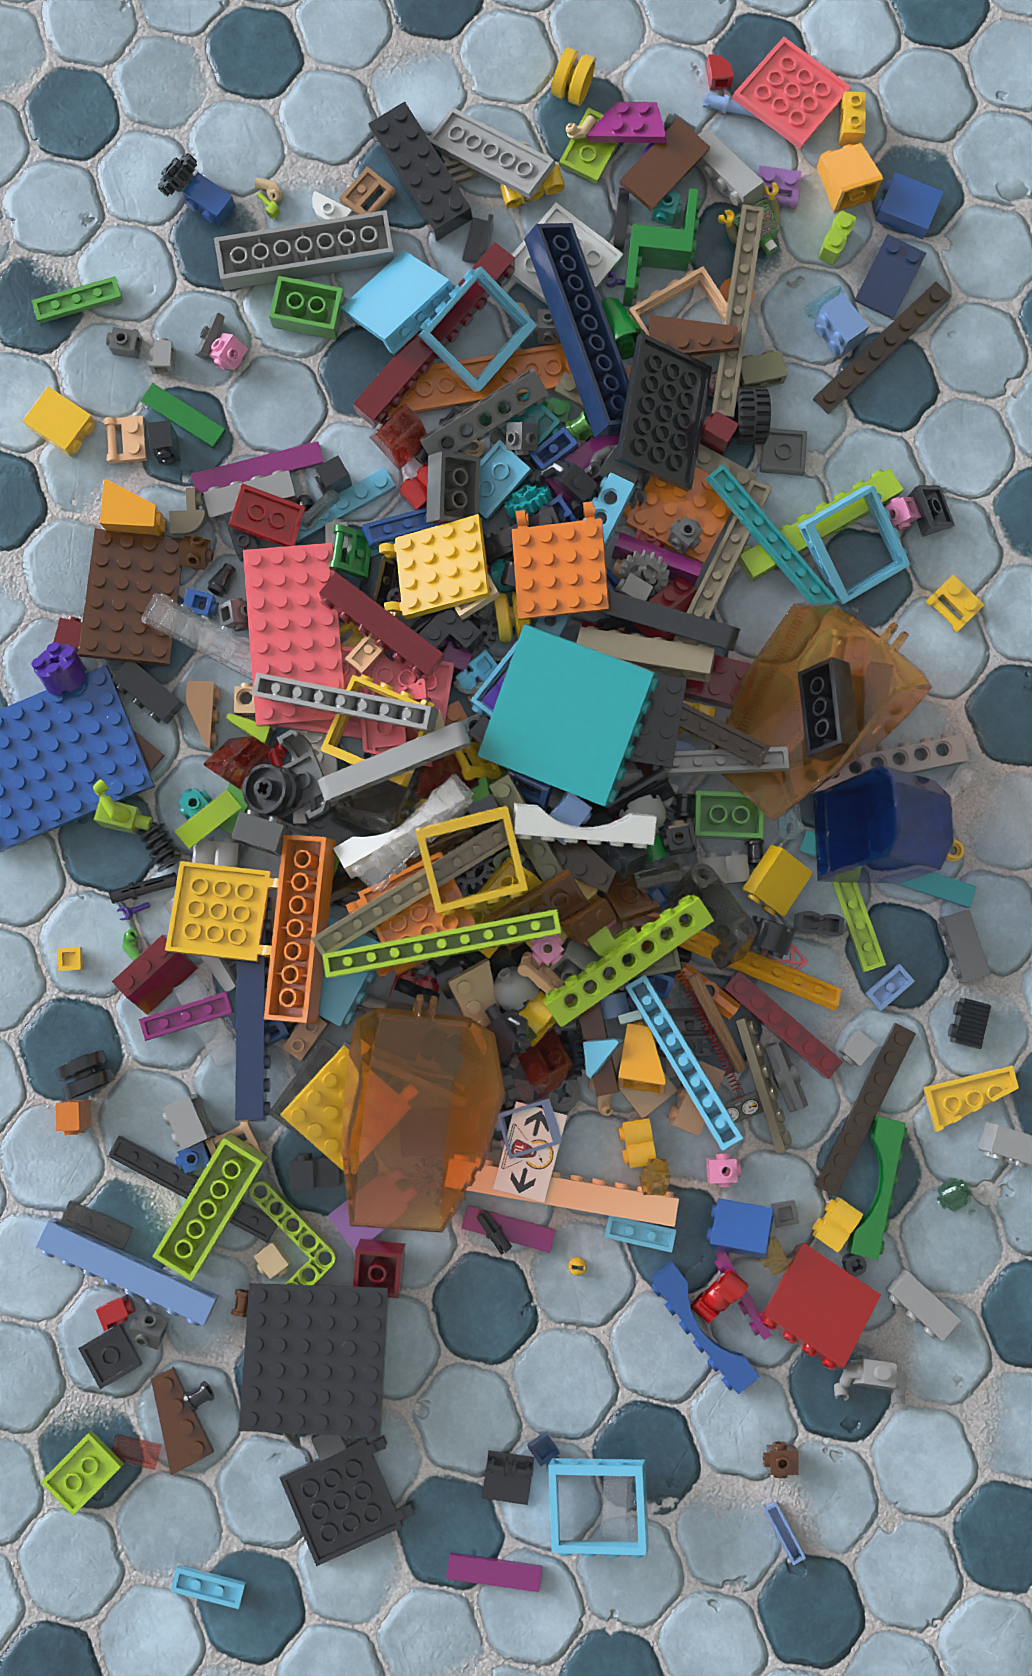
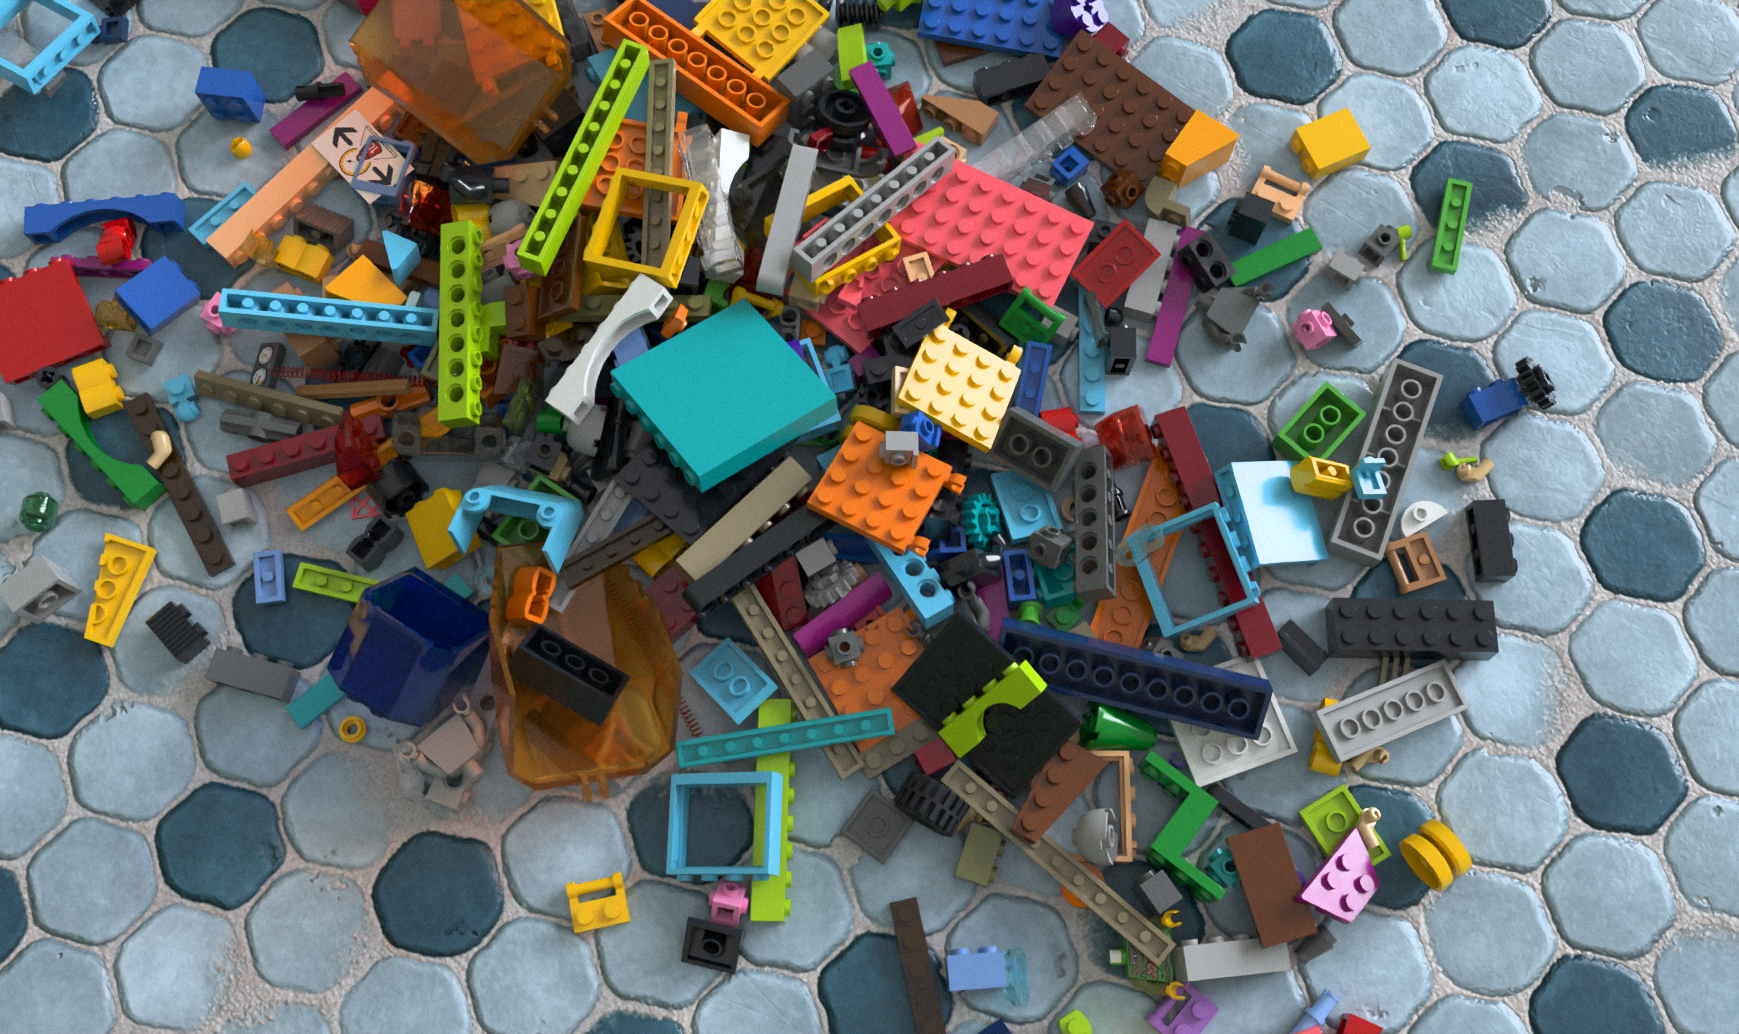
camera: 125 degrees right, 10 degrees down
none -> tan arm [146,430,172,470]
none -> medium azure plate [162,373,201,423]
none -> blue brick [195,66,266,123]
none -> dark grey brick [293,203,354,252]
none -> clear red slope [334,410,381,492]
none -> light grey torso [397,695,486,782]
none -> medium azure windscreen [447,484,584,574]
none -> orange brick [506,566,556,625]
none -> orange plate [660,304,689,340]
none -> medium azure plate [689,637,778,725]
none -> dark red tile [806,126,834,155]
none -> magenta tile [848,60,917,159]
none -> light grey brick [879,431,919,469]
none -> black plate [892,298,950,350]
none -> blue brick [899,410,942,452]
none -> lime arch [938,660,1047,758]
none -> light grey cylinder [1071,808,1118,865]
none -> clear light blue plate [1114,524,1165,568]
none -> dark grey brick [1132,869,1182,916]
none -> black brick [1176,230,1237,293]
none -> dark grey torso [1194,281,1275,352]
none -> yellow brick [1289,456,1353,500]
none -> medium azure bracket [1349,456,1387,499]
none -> lime hand [1396,225,1412,261]
none -> black brick [1465,499,1518,583]

